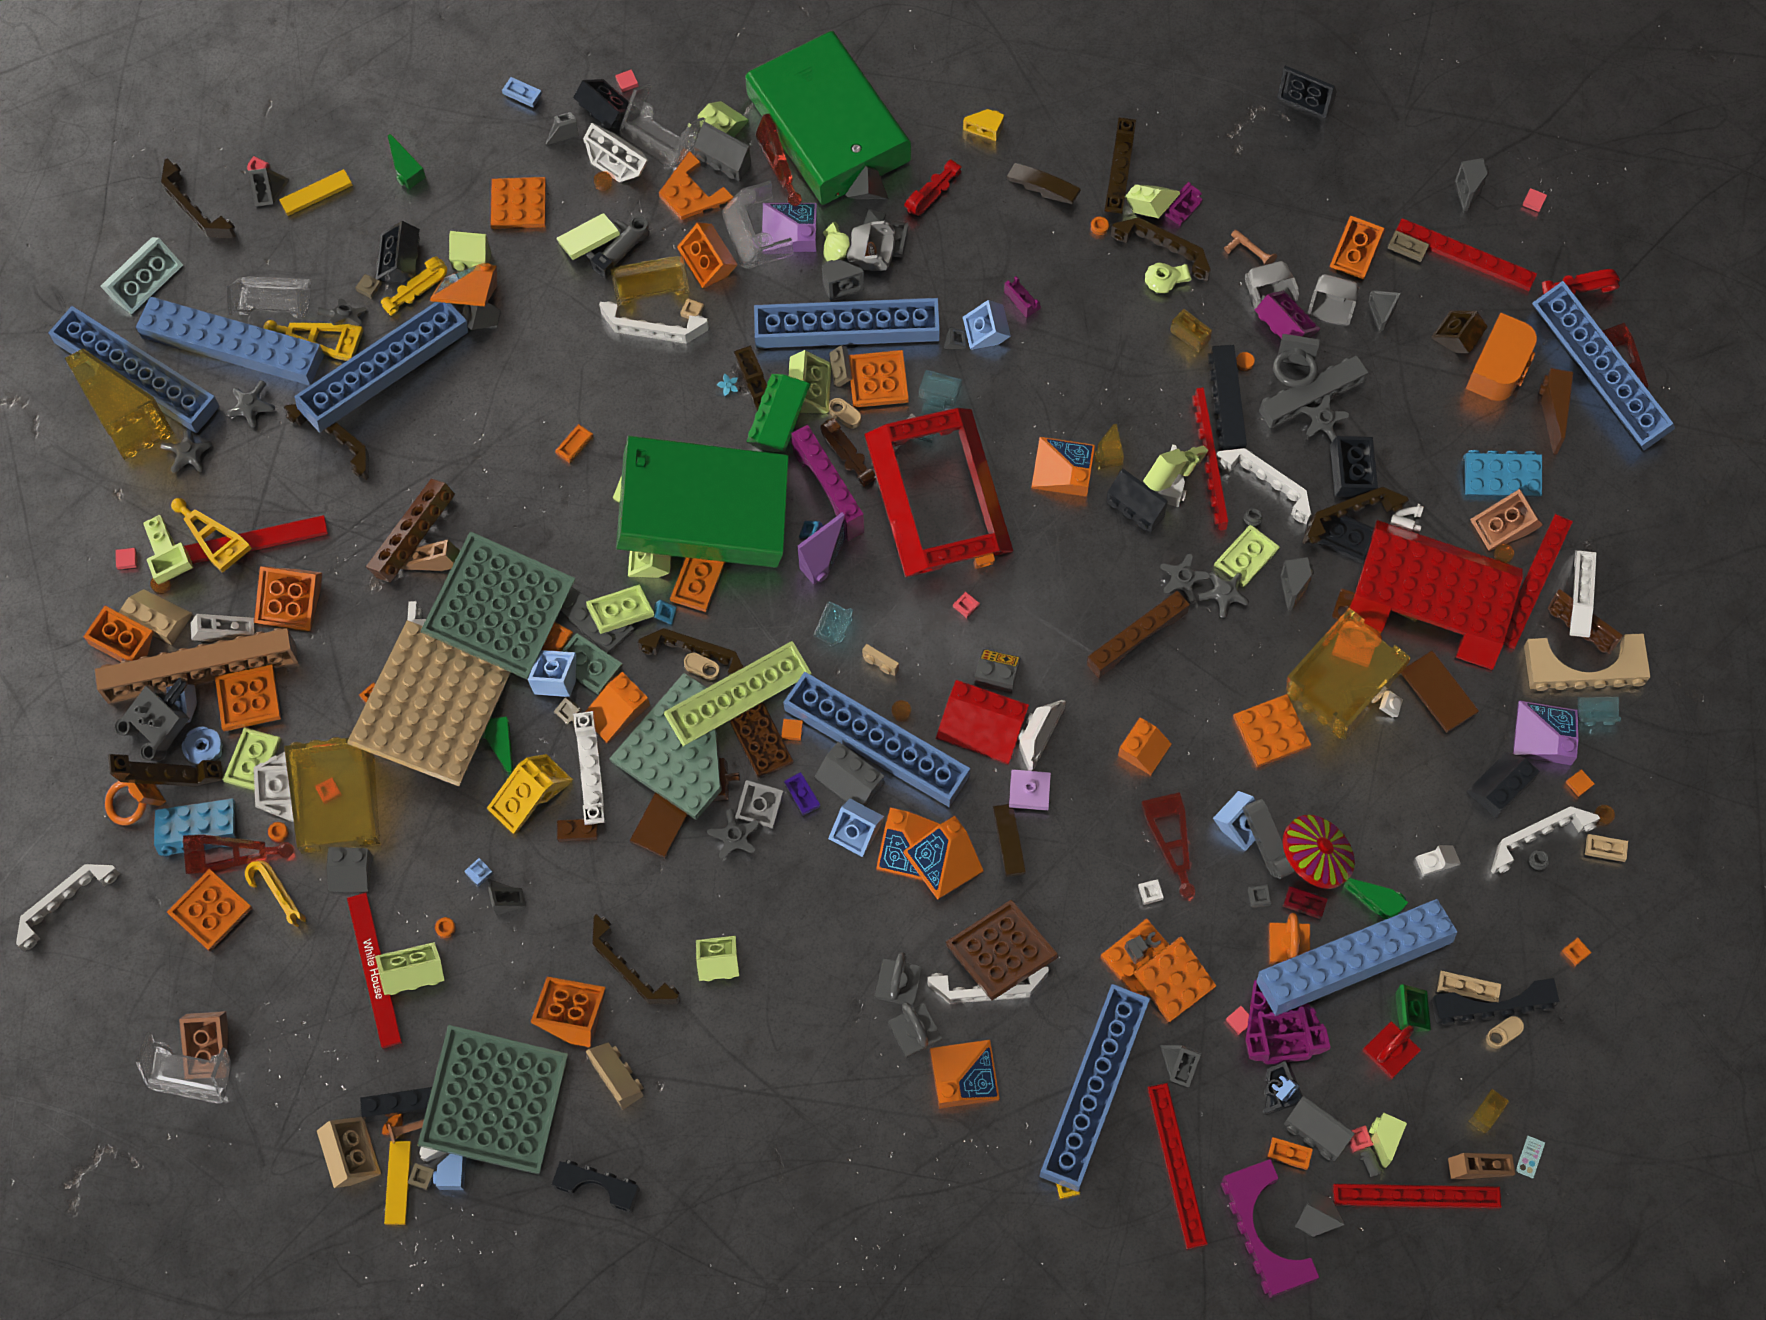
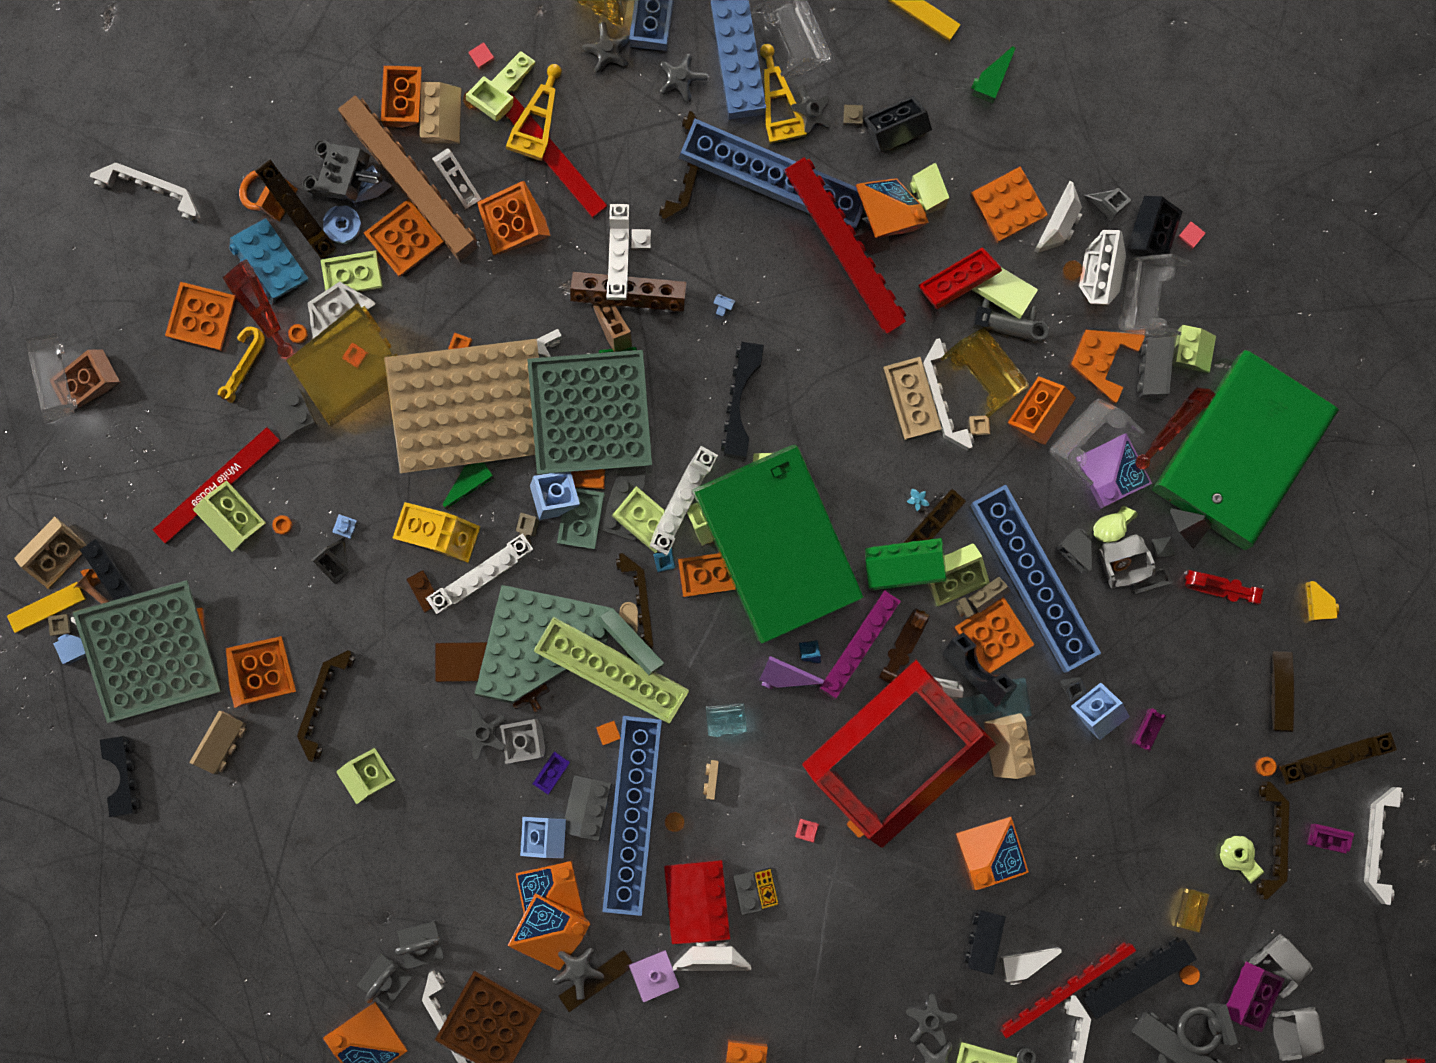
camera: 60 degrees right, 15 degrees up
yellow piece [380,256,447,316] -> none
light blue plate [502,77,542,107] -> none
orange tile [555,424,594,463] -> none
orange slope [585,672,650,744] -> none
reddish brown tile [729,702,794,780] -> none
tan piece [829,398,861,429] -> none
reddish brown arch [1087,591,1190,678] -> none
clear yellow slope [1095,424,1124,469] -> none
yellowish green slope [1125,185,1180,218] -> none
yellowish green plate [1143,445,1208,491] -> none
nougat piece [1224,229,1277,265] -> none
orange slope [1330,215,1386,280] -> none
none -> dark grey animal [553,948,604,1000]
none -> sand green tile [598,609,664,675]
none -> white slope [607,204,629,300]
none -> white plate [631,229,651,250]
none -> white slope [650,446,718,556]
none -> light blue tile [714,294,736,316]
none -> black arch [721,341,764,459]
none -> red brick [783,157,907,334]
none -> tan plate [883,357,942,440]
none -> red tile [918,247,1002,309]
none -> black arch [943,632,1017,708]
none -> dark tan plate [956,597,974,619]
none -> tan slope [983,713,1036,779]
none -> white wedge [1035,181,1082,253]
none -> white slope [1364,787,1403,905]

